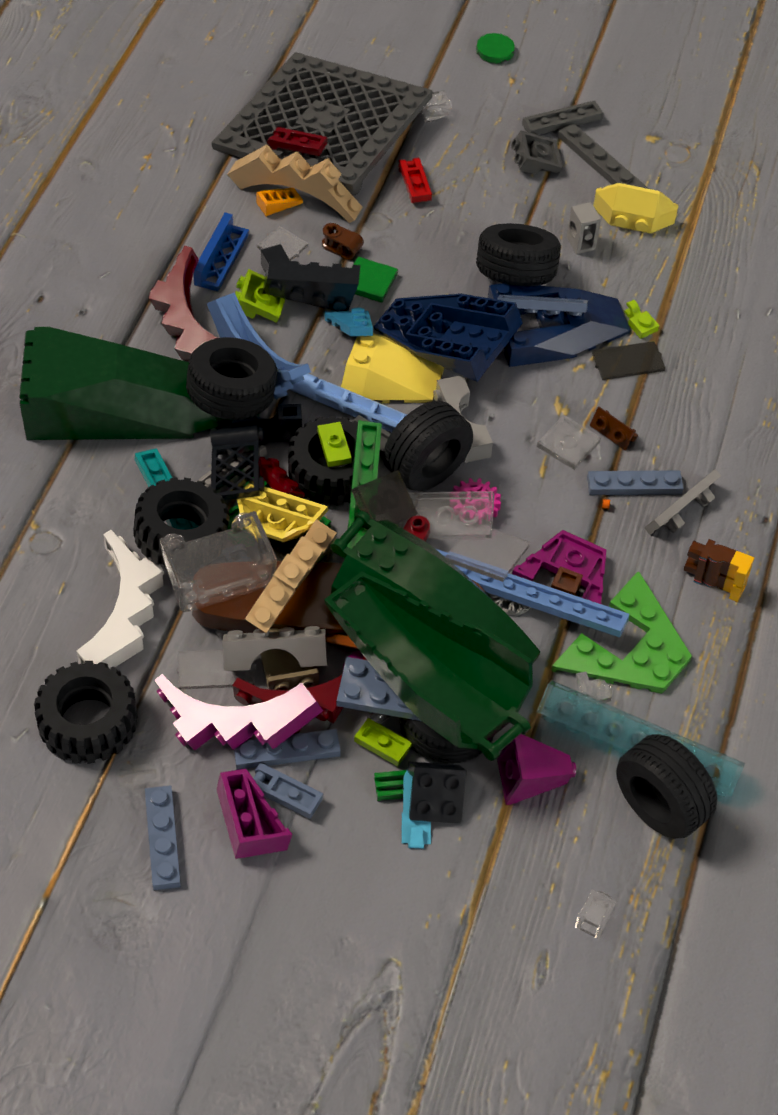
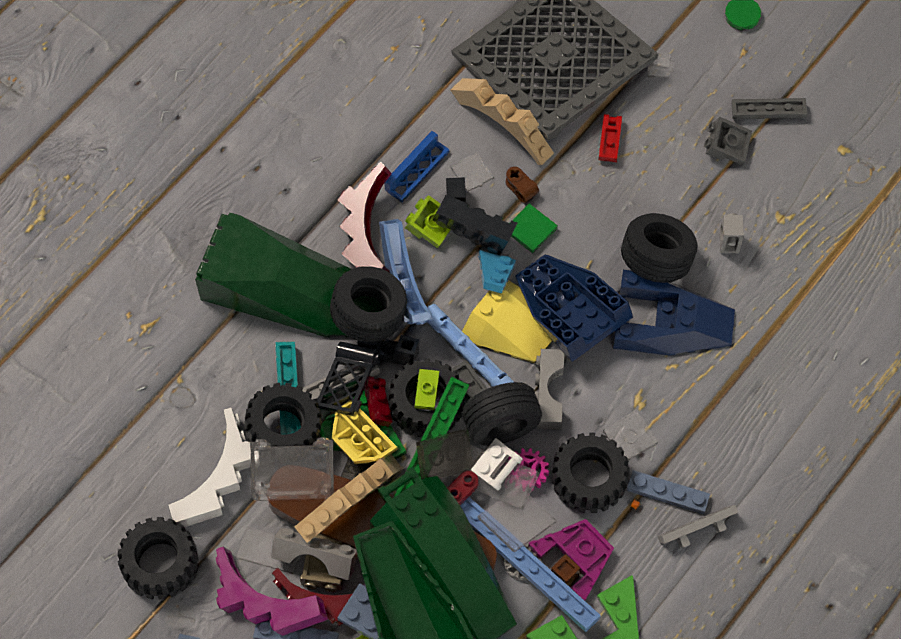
camera: 25 degrees right, 10 degrees up
light orange slope [256,187,303,216] -> none
dark red plate [266,127,328,156] -> none
sand blue plate [497,295,588,316] -> none
dark grey plate [558,123,649,189] -> none
reddish brown hinge [590,407,638,450] -> none
clear smoke piece [592,341,665,380] -> none
light yellow wedge [593,183,679,234] -> none
lime plate [624,300,660,339] -> none
reddish brown hips [684,539,755,602] -> none
none -> white plate [471,438,523,491]
none -> black tyre [552,433,630,514]

